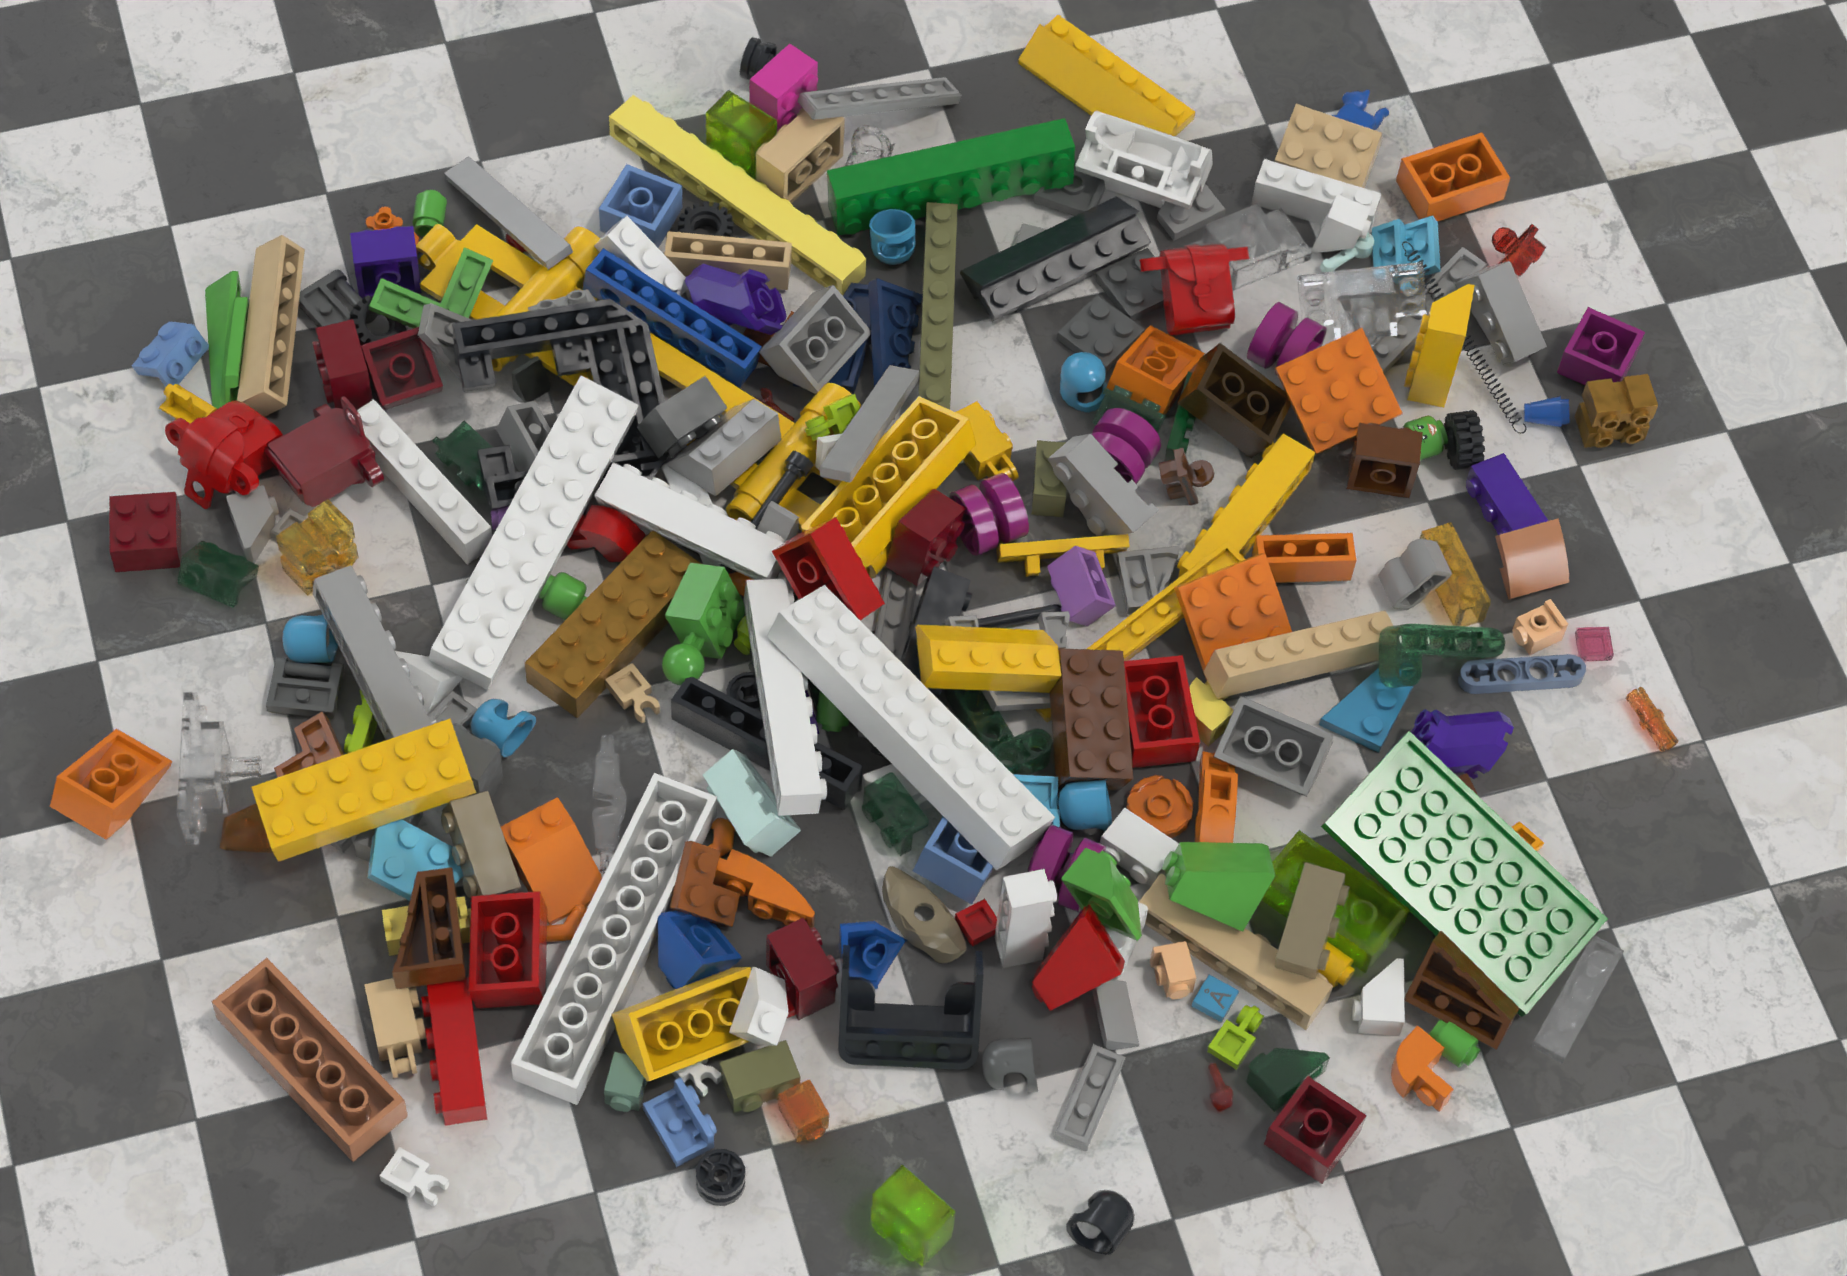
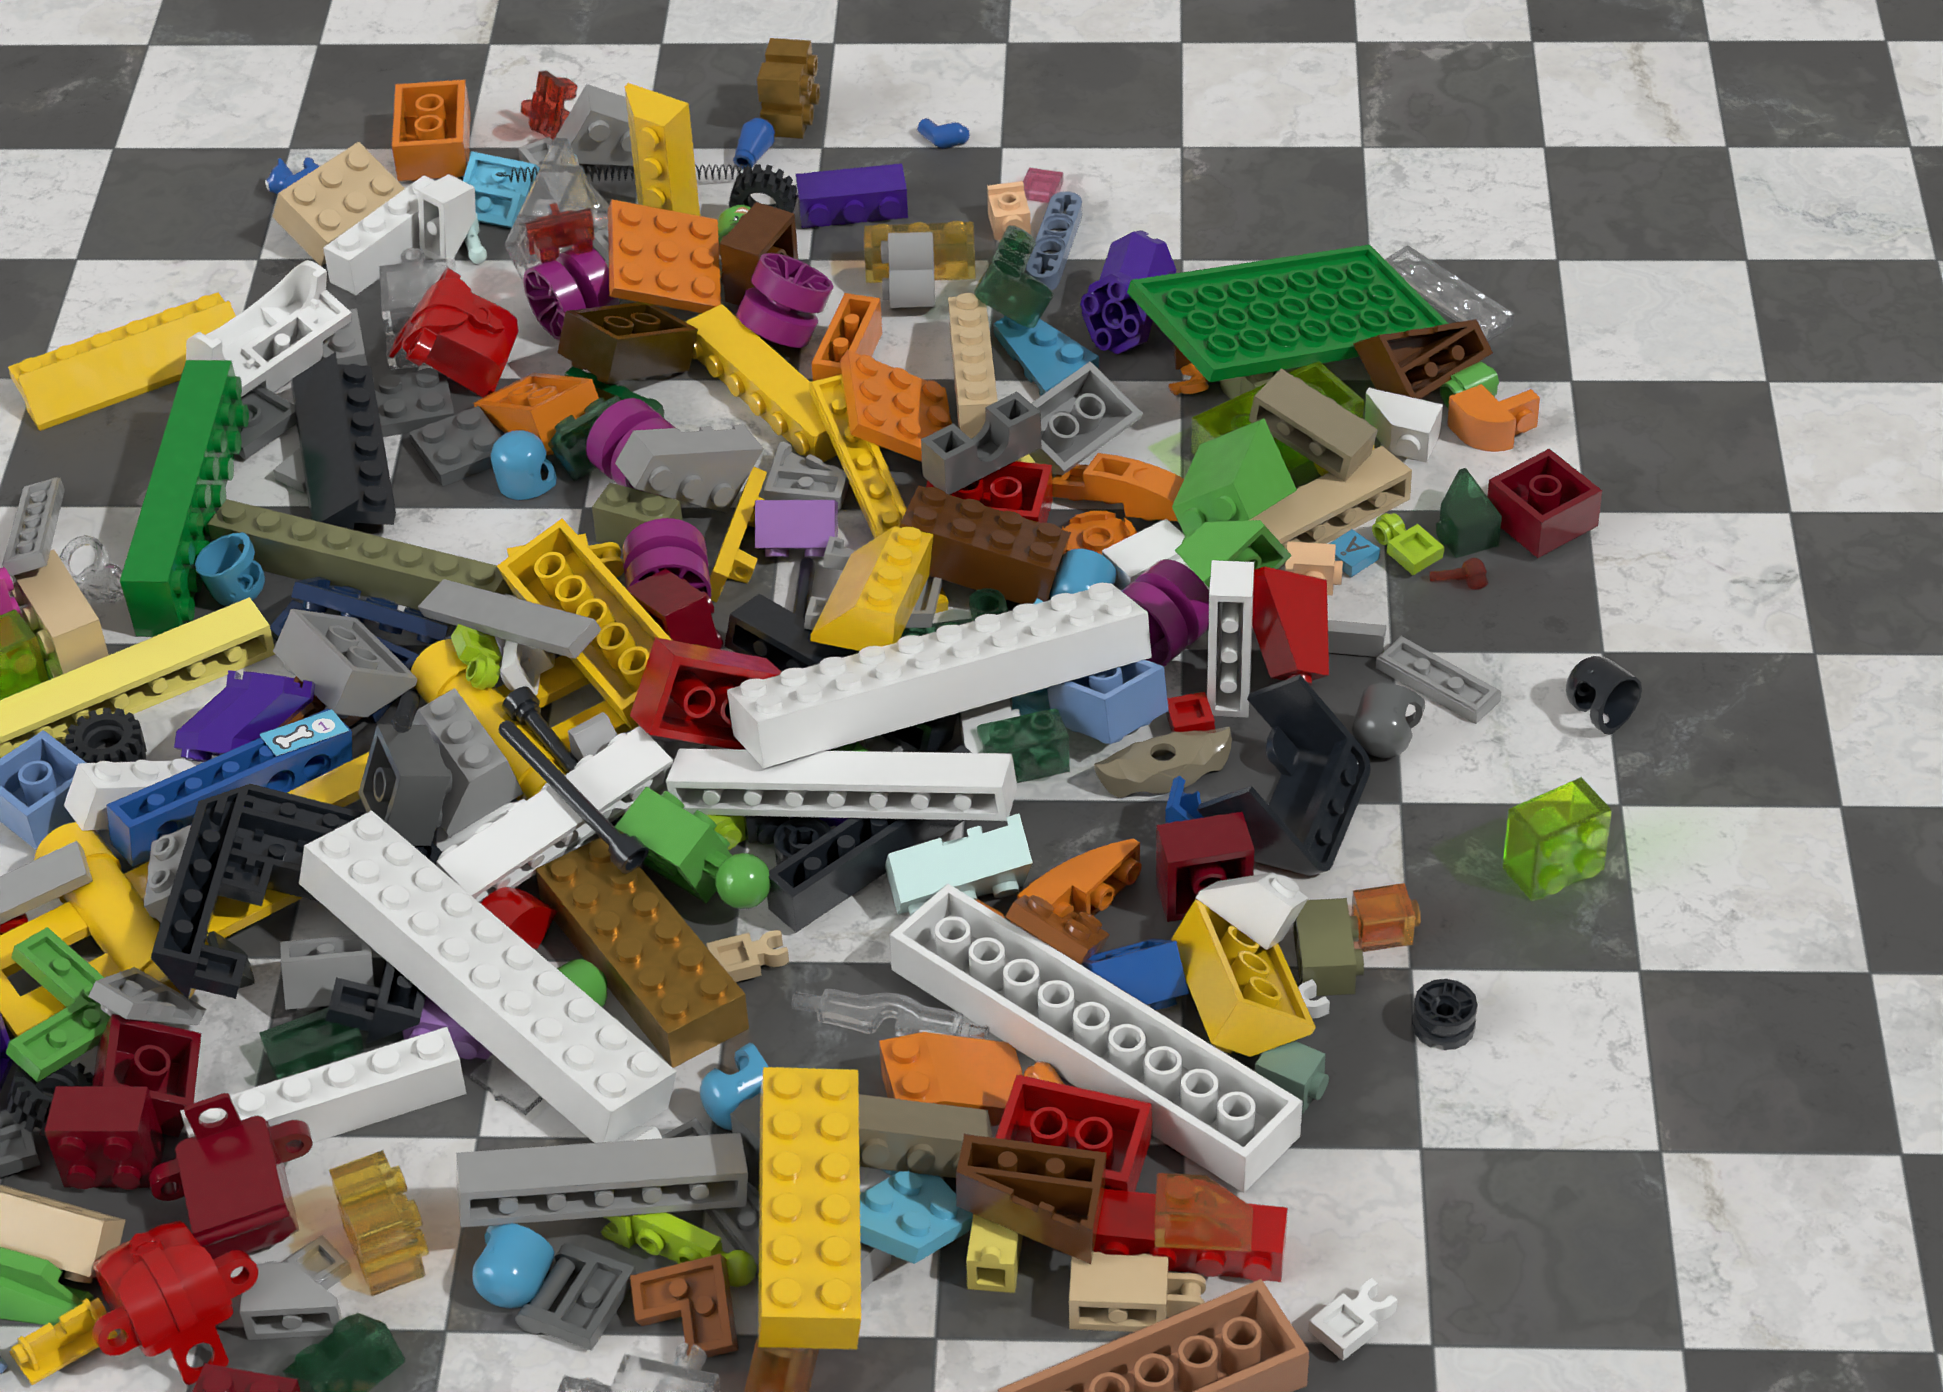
camera: 65 degrees left, 15 degrees down
medium blue bracket [643,1077,717,1167] -> none
tan brick [664,231,792,290] -> none
reddish brown hips [1159,448,1215,505] -> none
nougat slope [1495,518,1569,600] -> none
magenta brick [1557,307,1645,386] -> none
clear orange pin [1625,687,1679,752] -> none
none -> medium azure sticker [259,709,349,756]
none -> black piece [392,690,420,733]
none -> black piece [499,721,649,874]
none -> clear red hips [525,202,595,263]
none -> magenta wheel [737,253,833,348]
none -> blue arm [917,118,970,149]
none -> dark grey arch [921,392,1042,495]
none -> clear orange slope [1155,1173,1253,1251]

